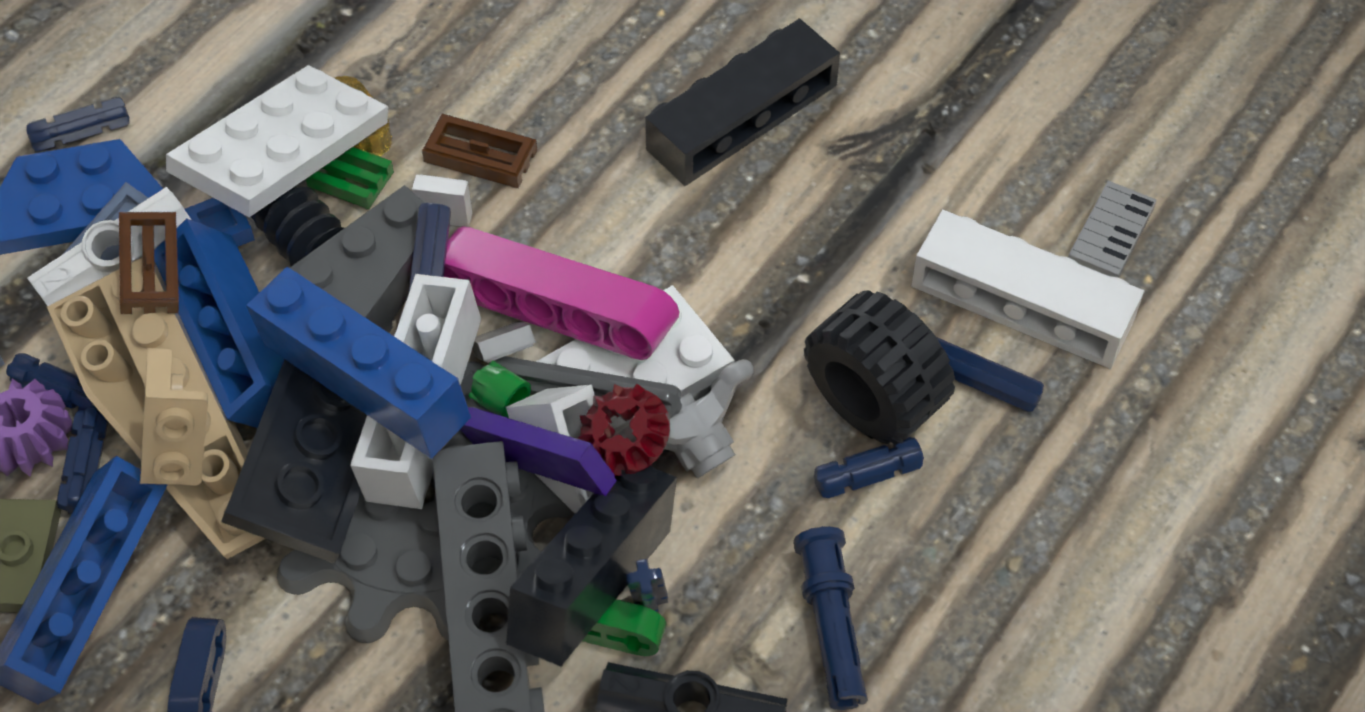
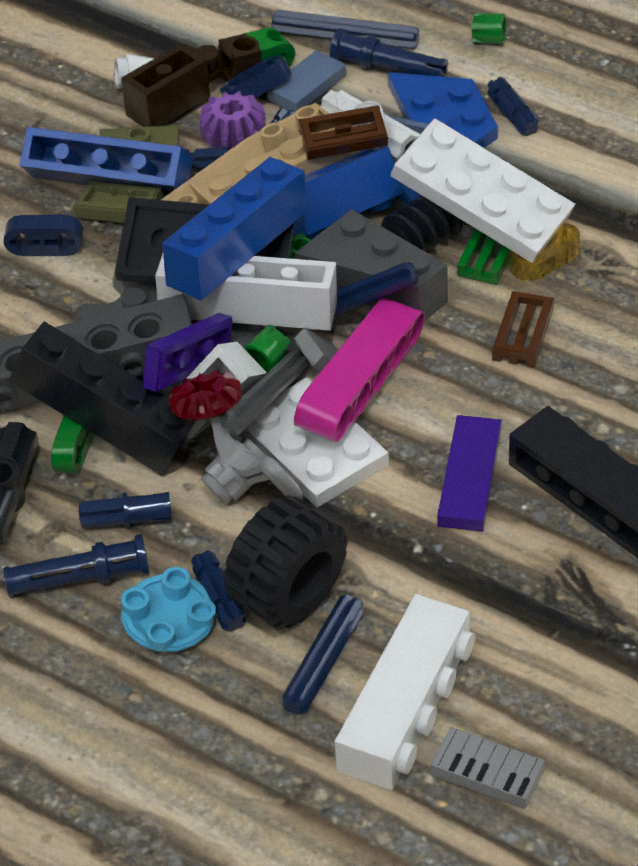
camera: 90 degrees right, 10 degrees down
tan bracket [140,348,208,485] -> none
white tile [412,175,472,227] -> none
dark blue axle [626,559,668,613] -> none
none -> olive plate [73,181,164,223]
none -> dark blue axle [78,492,172,529]
none -> medium azure dish [121,567,216,652]
none -> dark purple tile [437,415,502,532]

